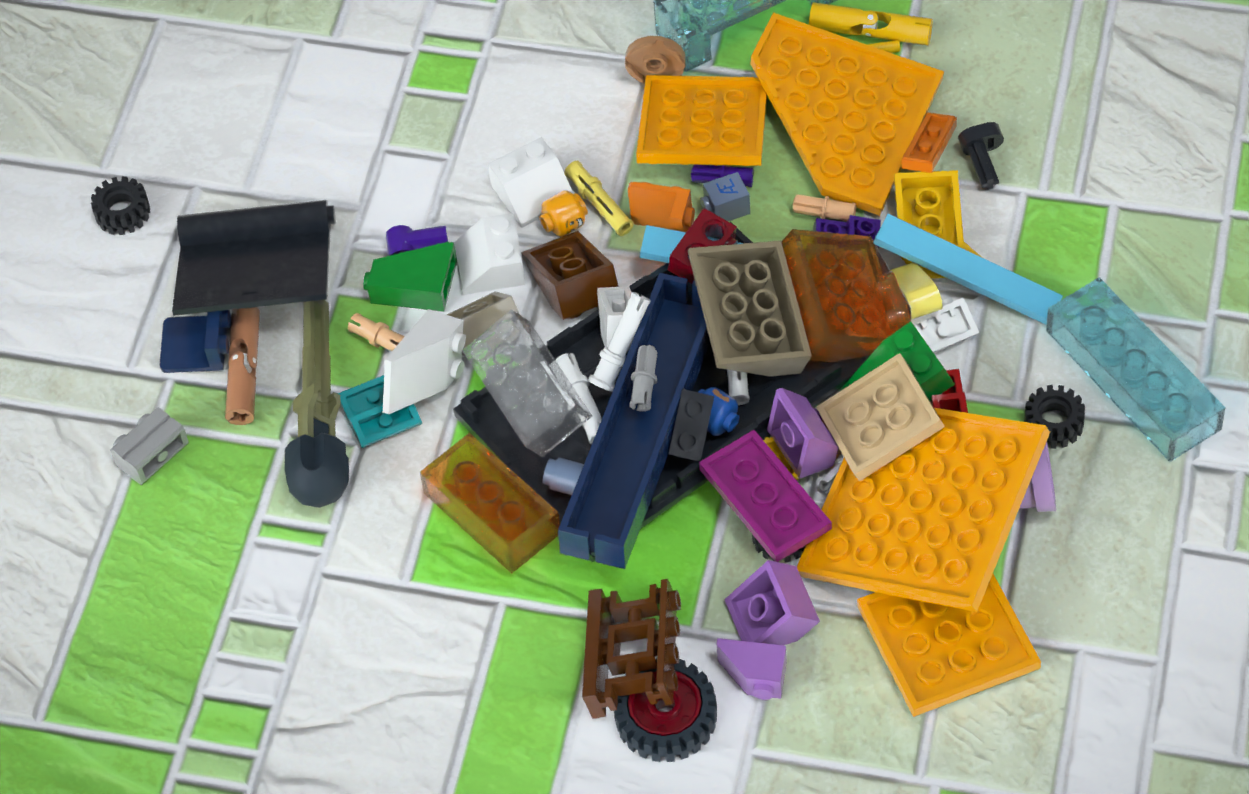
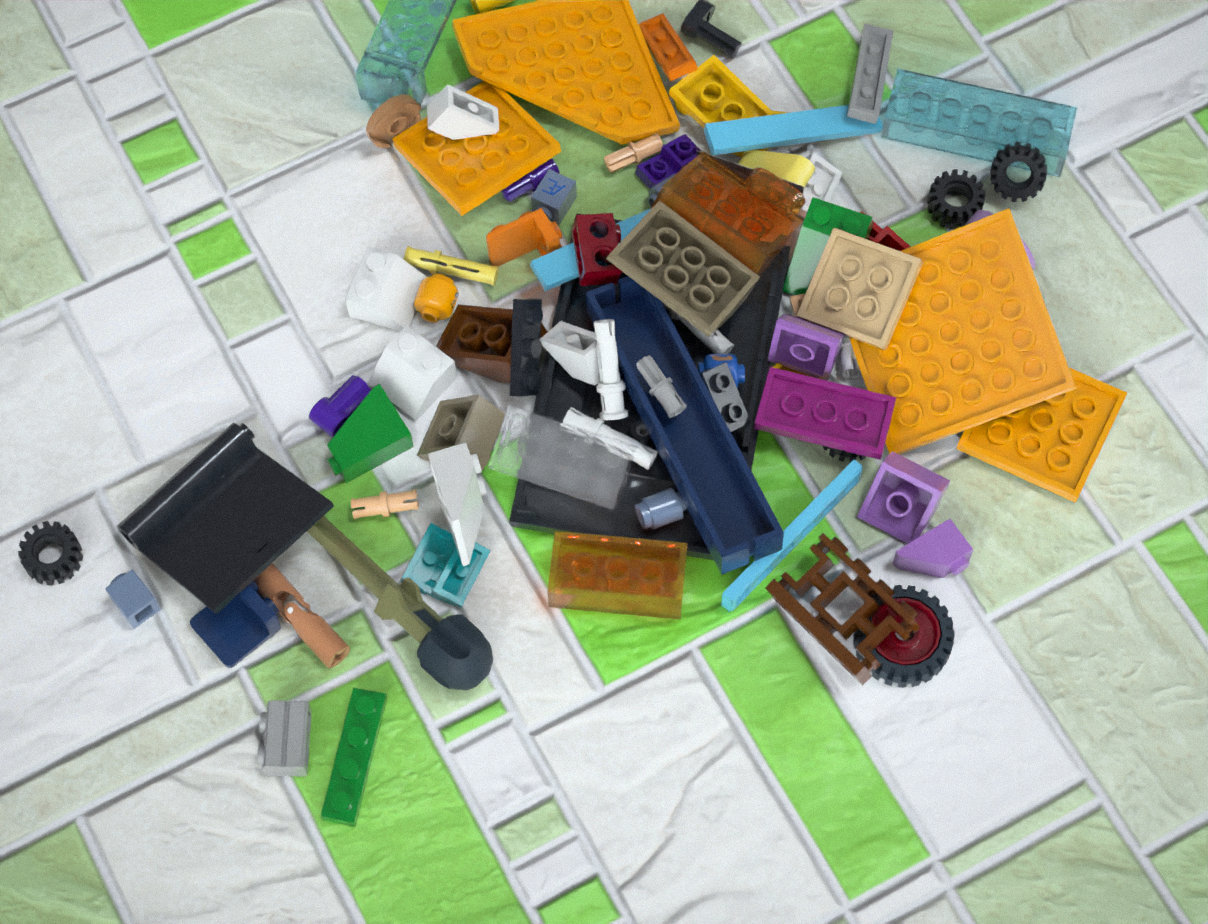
camera: 45 degrees left, 10 degrees up
none -> sand blue brick [105,569,161,629]
none -> green plate [321,688,387,827]
none -> white slope [427,84,499,140]
none -> black plate [509,299,543,397]
none -> medium azure tile [721,460,863,612]
none -> light grey plate [847,23,893,124]
none -> black tyre [990,142,1047,202]

